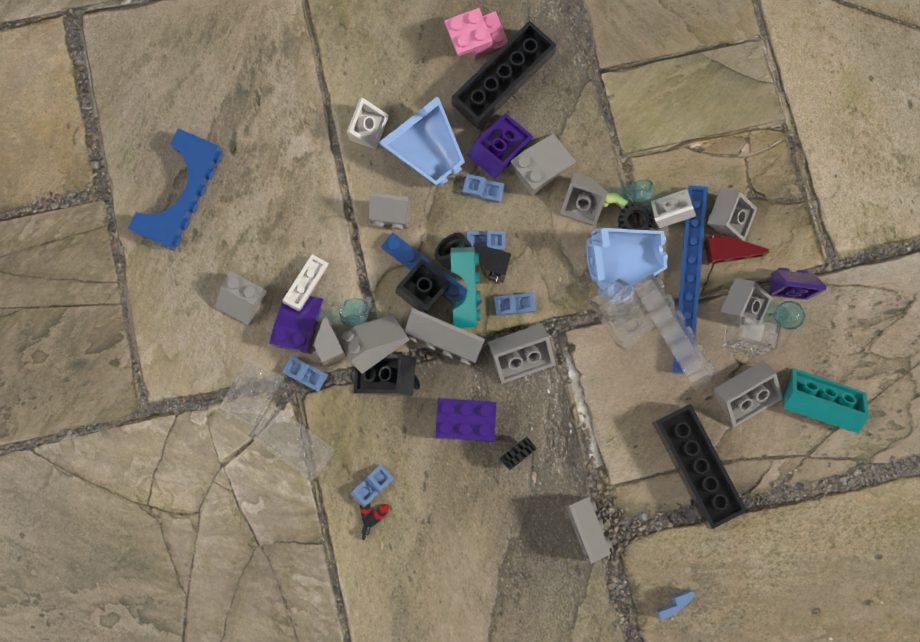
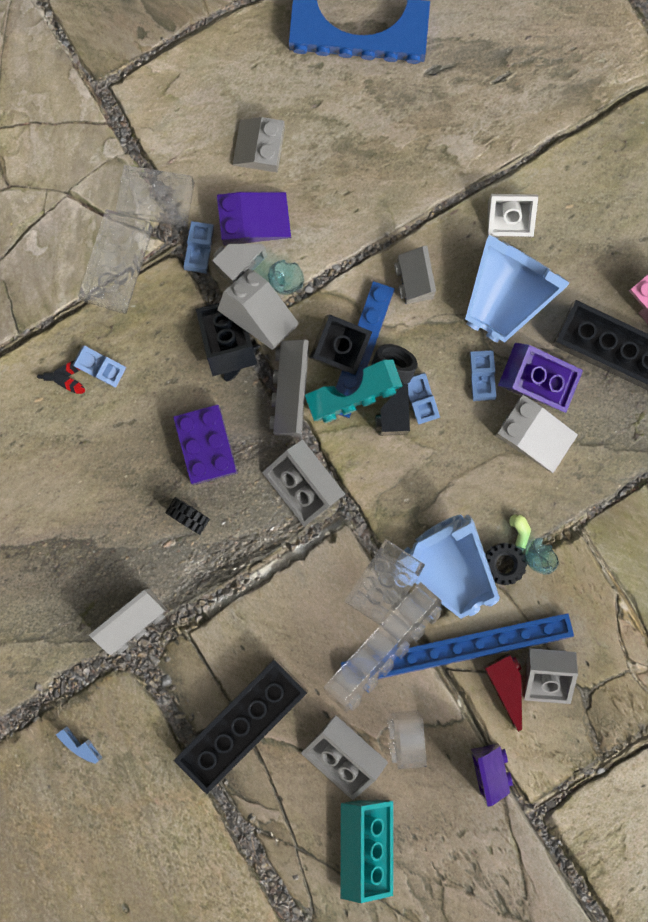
camera: 75 degrees right, 5 degrees up
white plate [283,254,329,312] -> none
medium blue slope [494,292,537,316] -> none
light grey slope [560,172,608,226] -> none
white slope [651,189,696,228] -> none
light grey slope [721,278,772,332] -> none
clear light blue hair [774,301,806,330] -> none

